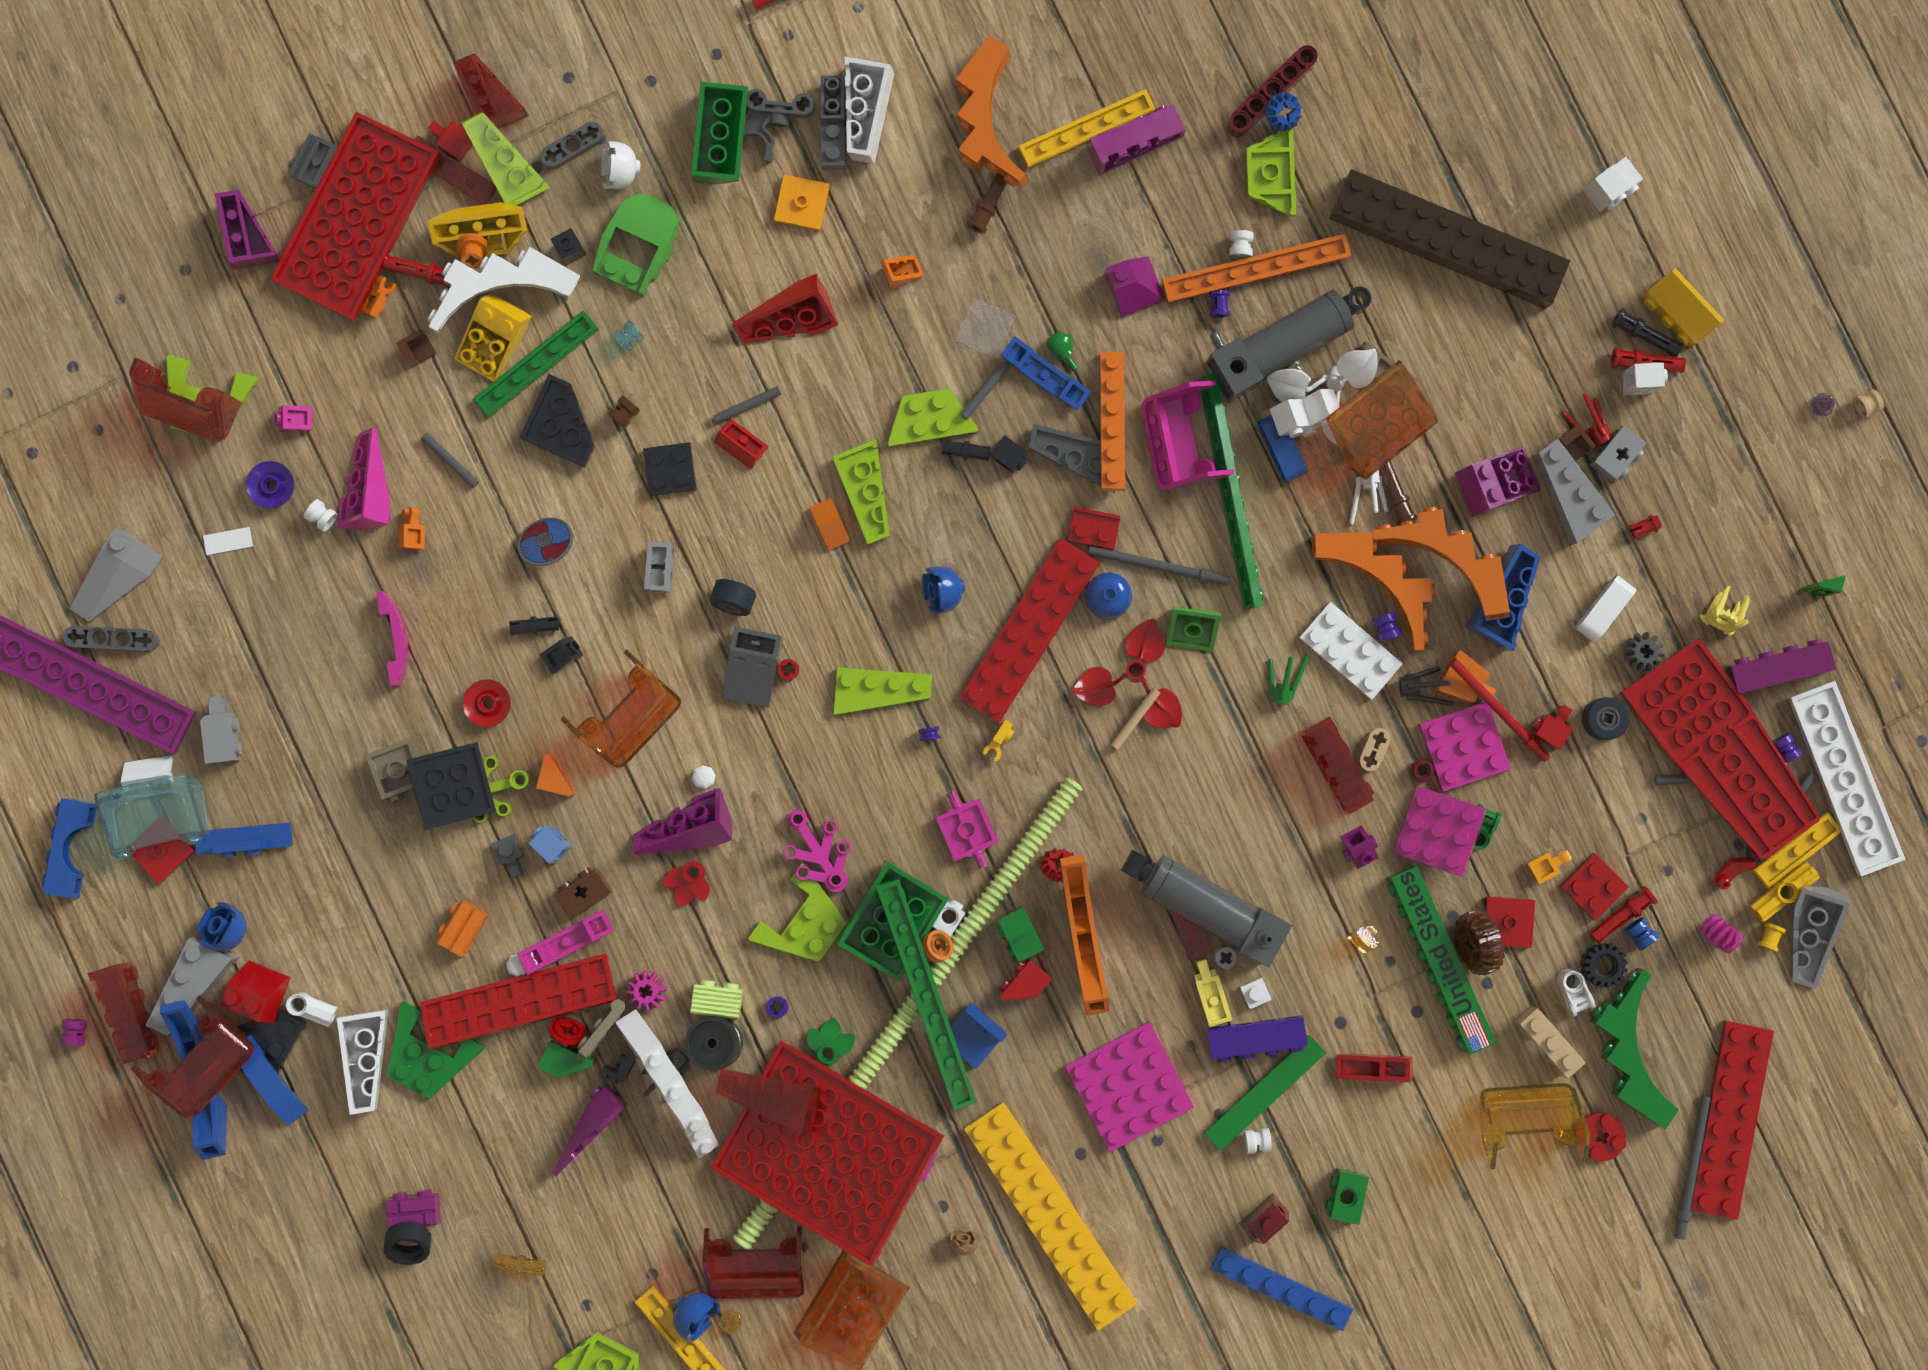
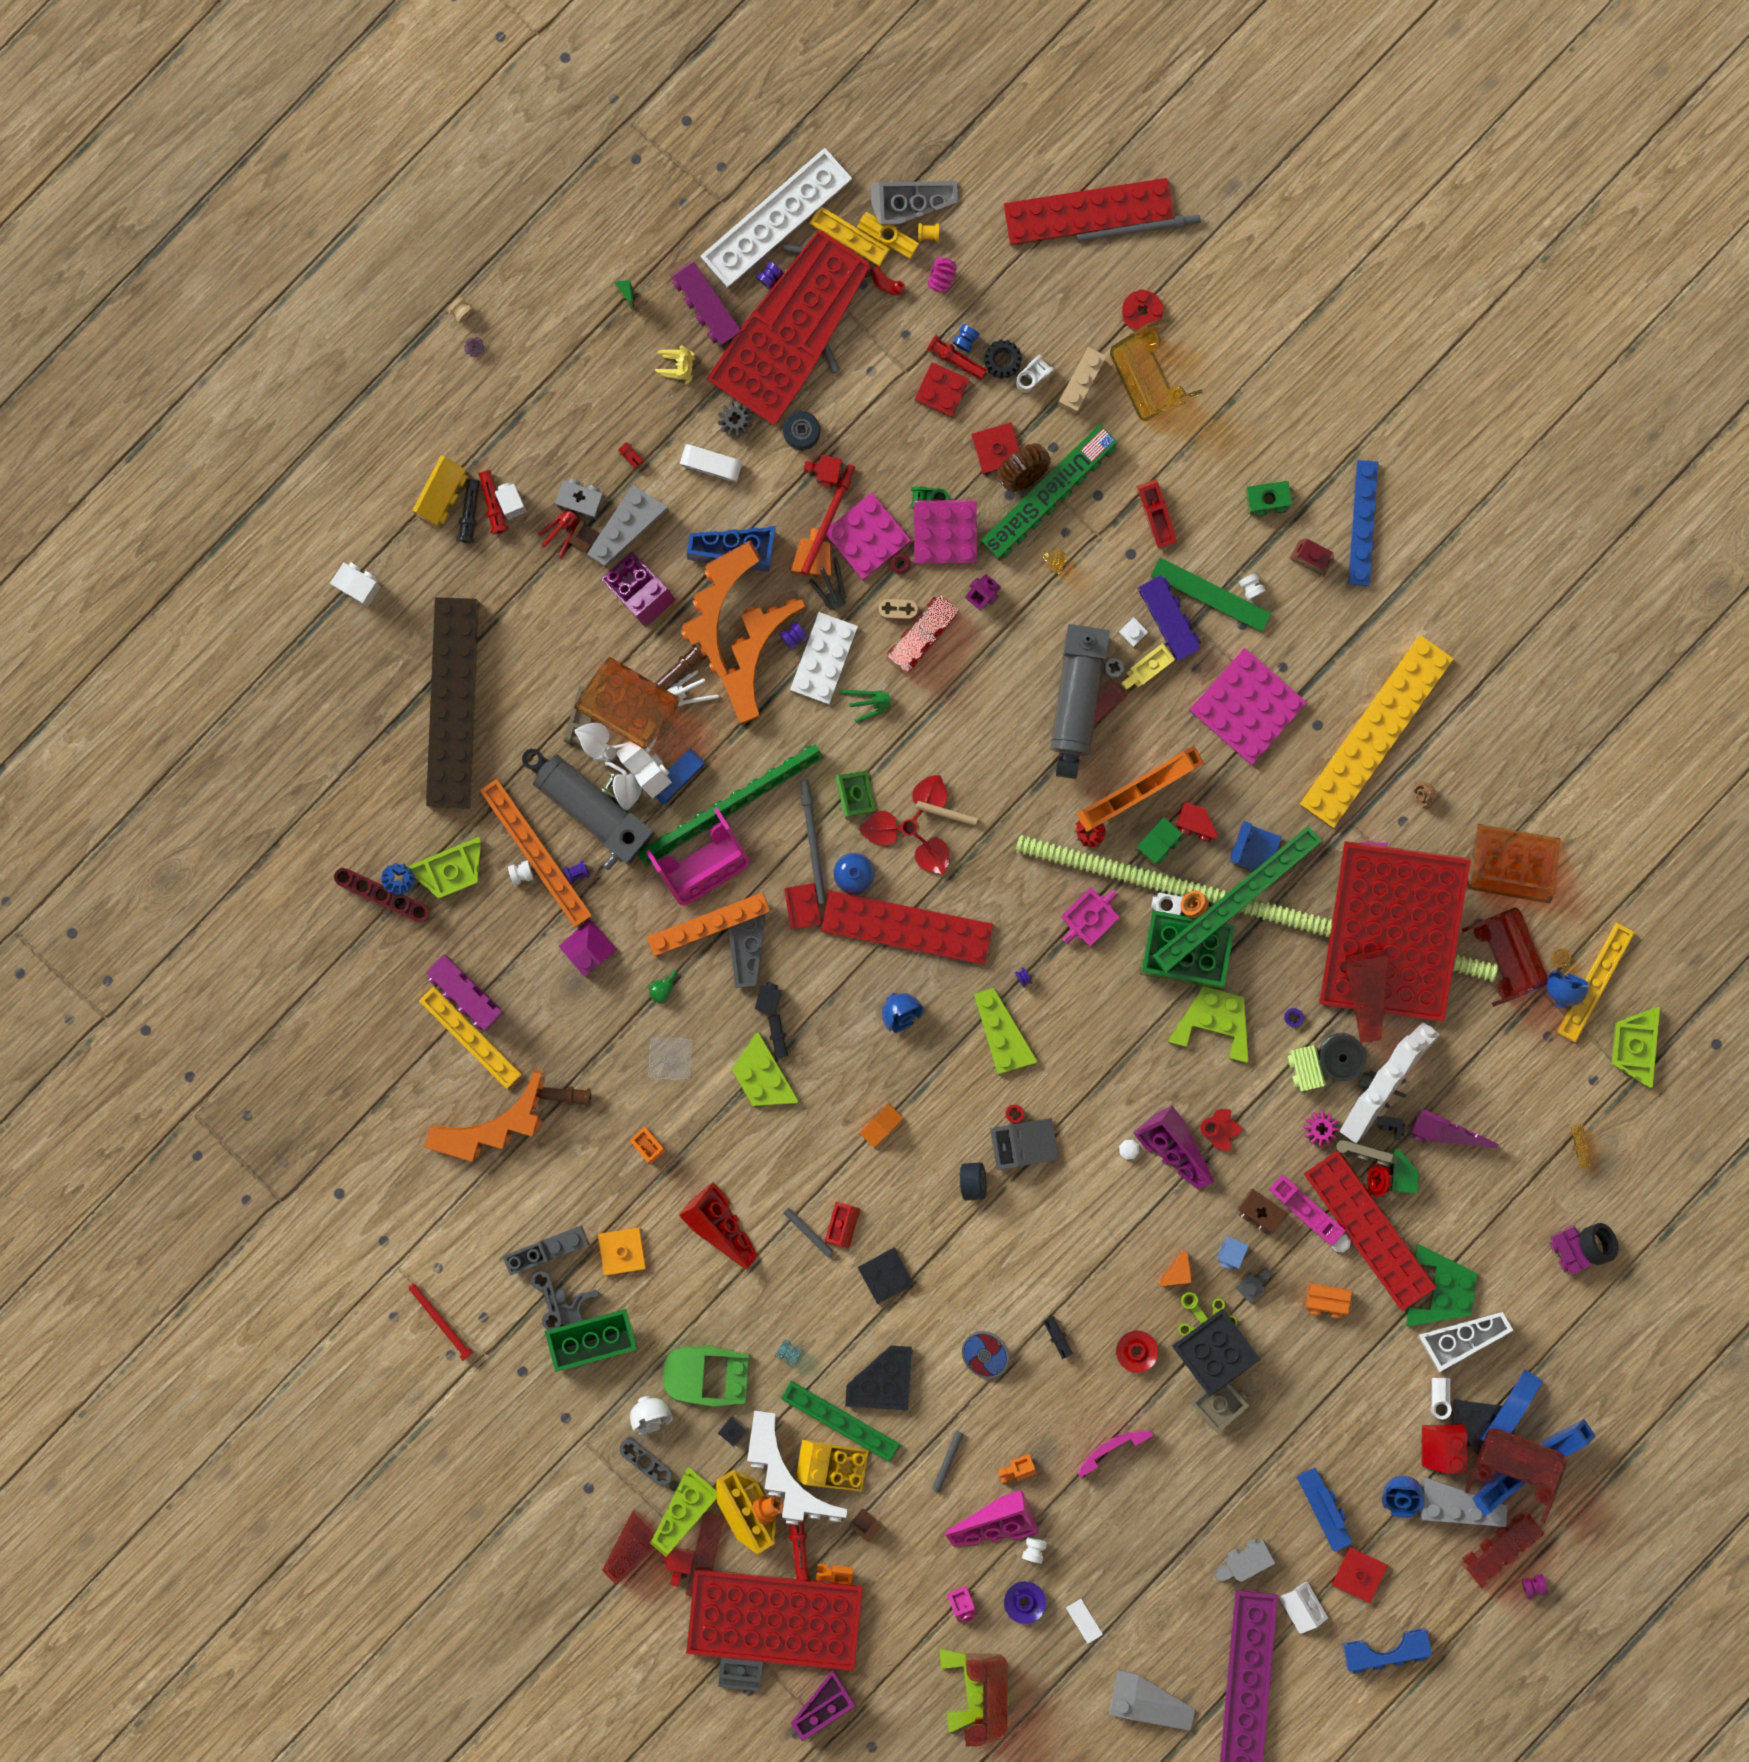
camera: 105 degrees left, 0 degrees up
dark grey beam [63,626,159,652] -> none
clear light blue windscreen [94,774,210,860] -> none
black bracket [540,636,583,675] -> none
clear orange windscreen [561,649,681,768] -> none
reddish brown wheel [607,395,641,429] -> none
light grey brick [644,542,675,593] -> none
dark pink plant [783,810,851,892] -> none
green plate [807,1018,855,1066] -> none
lime wing [832,439,890,545] -> none
white wedge [844,56,894,164] -> none
dark grey bar [960,360,1010,420] -> none
yellow plate [983,719,1015,762] -> none
blue slope [1000,336,1091,411] -> none
light orange plate [1527,850,1572,885] -> none
green arch [1590,968,1679,1129] -> none

